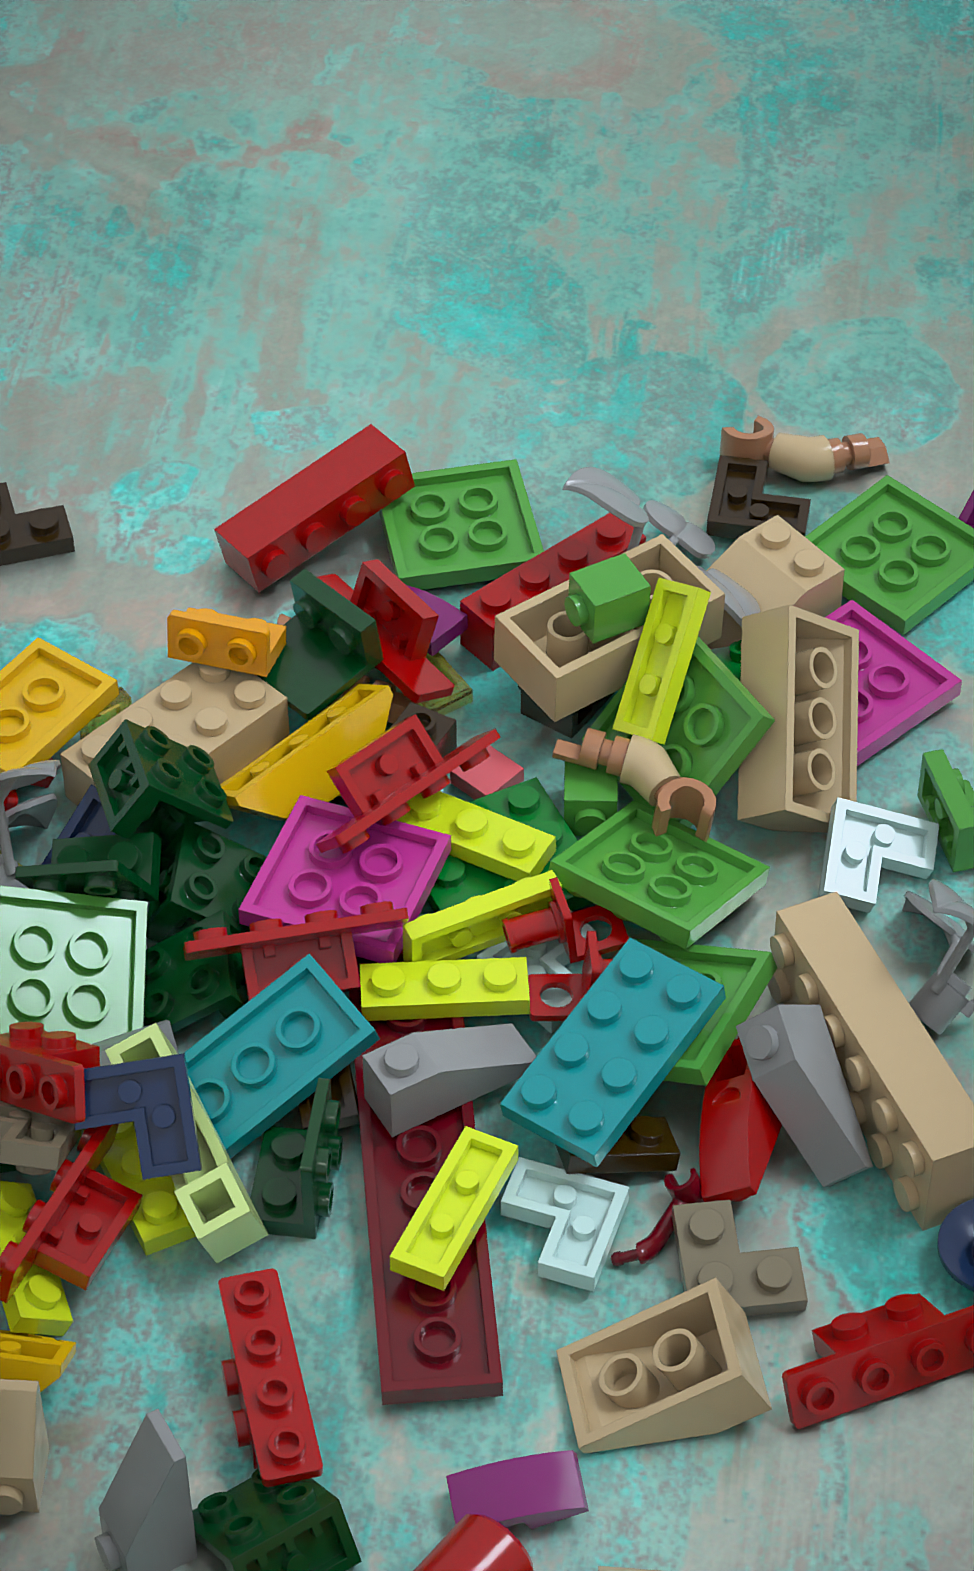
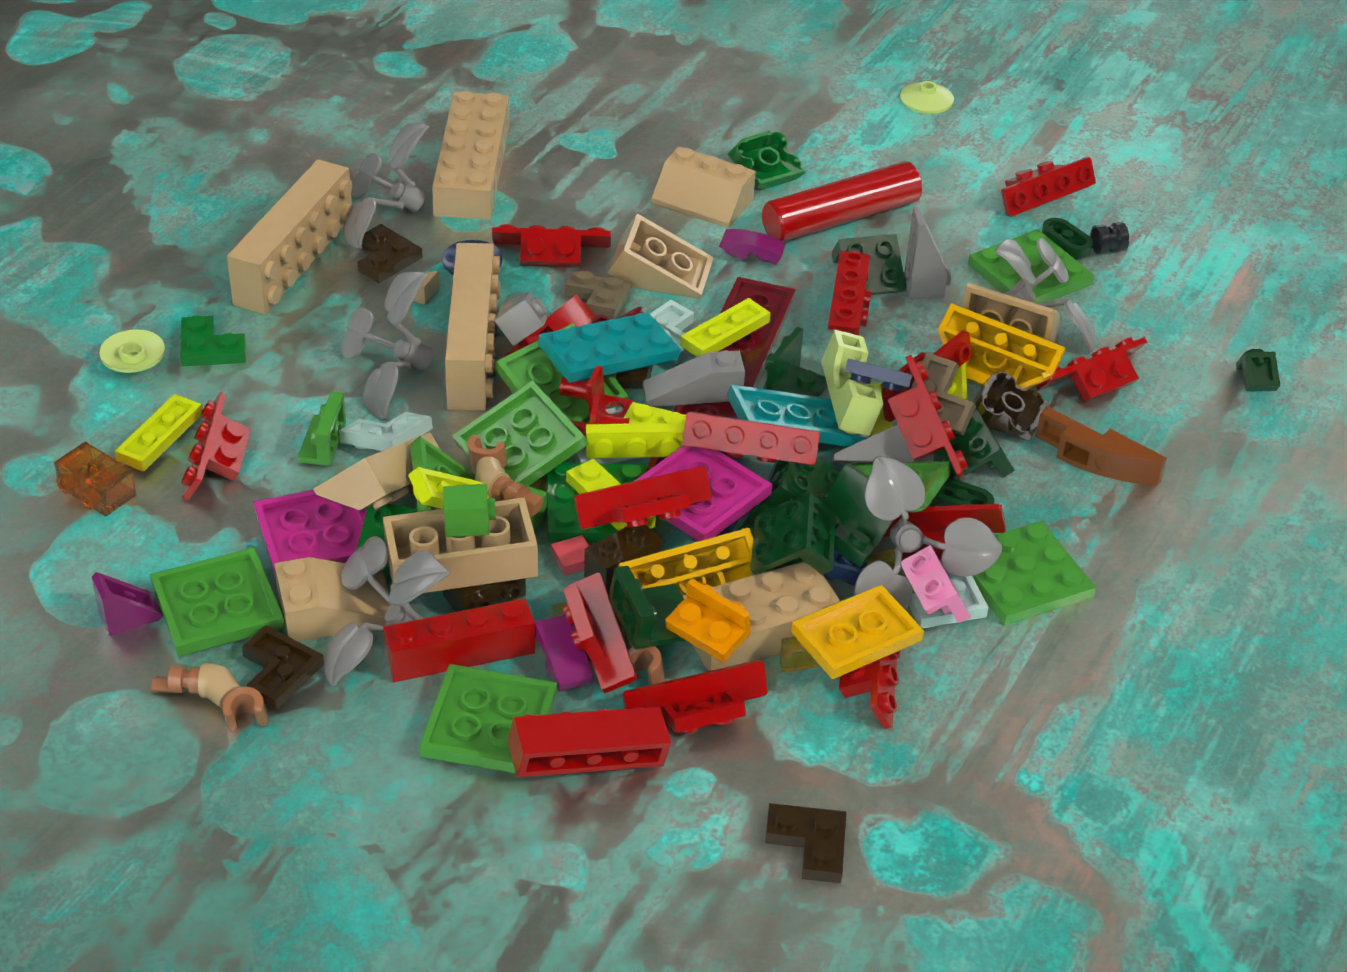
camera: 160 degrees left, 5 degrees down
none -> red bracket [622,659,768,734]

